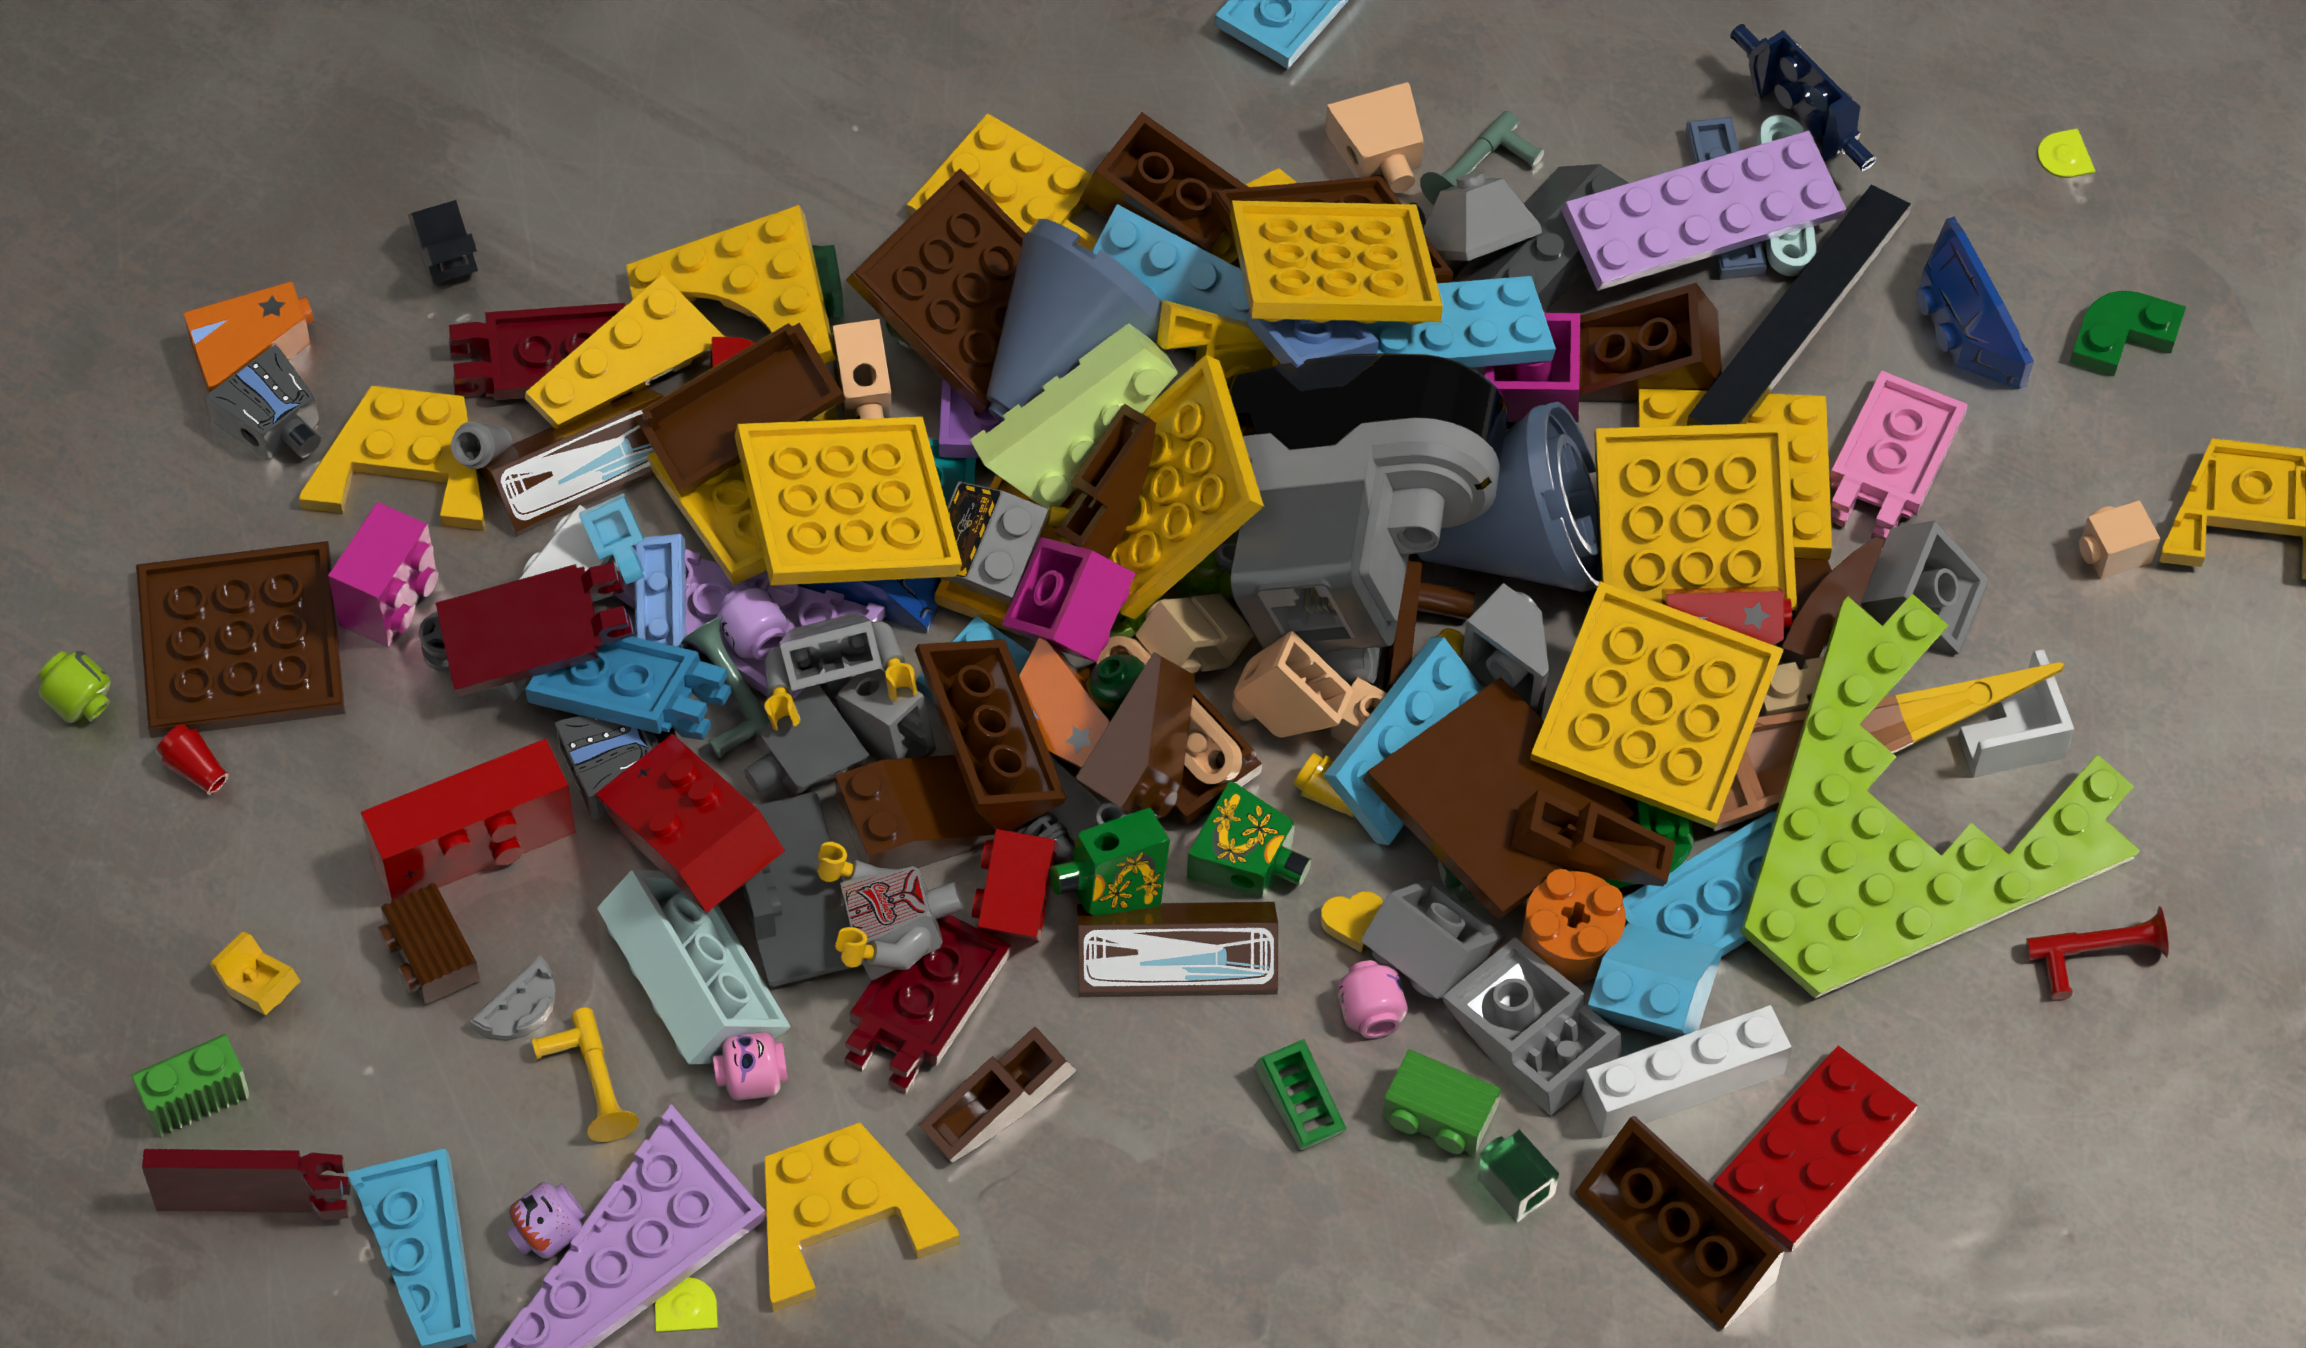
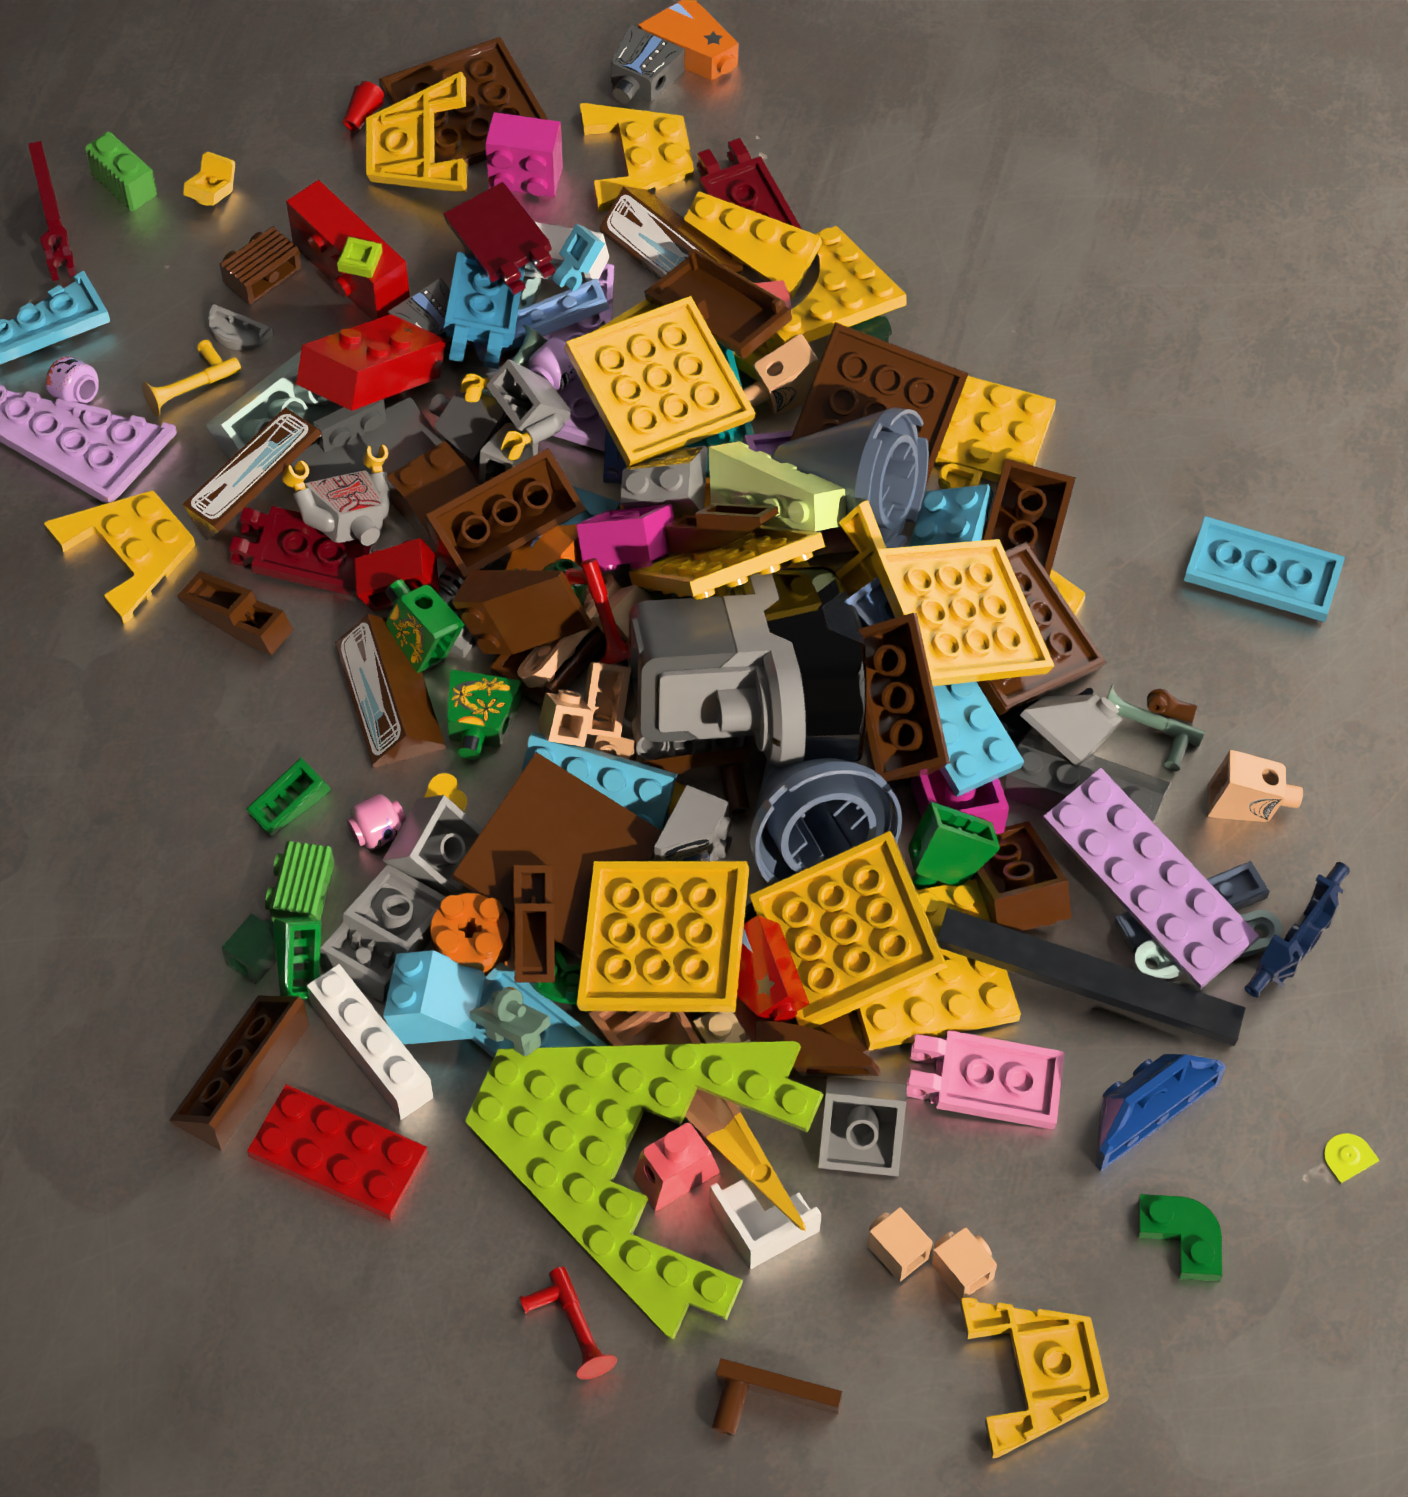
camera: 75 degrees right, 0 degrees up
lime head [37,651,111,723] -> none
black brick [408,200,478,284] -> none
light grey cone [451,422,512,469] -> none
neon yellow piece [655,1277,718,1333] -> none
bright pink head [713,1032,788,1101] -> none
light nougat torso [1325,82,1424,193] -> none
none -> slope [182,407,322,540]
none -> green slope [274,916,321,999]
none -> lime tile [337,237,383,279]
none -> yellow wing [366,71,467,193]
none -> sand green hips [470,987,550,1056]
none -> light nougat brick [537,690,593,747]
none -> red piece [564,558,628,664]
none -> coral torso [633,1122,720,1212]
none -> reddish brown piece [711,1358,842,1436]
none -> reddish brown slope [847,613,950,781]
none -> light nougat brick [868,1207,933,1282]
none -> green torso [908,802,1000,889]
none -> reddish brown arm [1147,688,1198,723]
none -> light nougat torso [1207,750,1303,822]

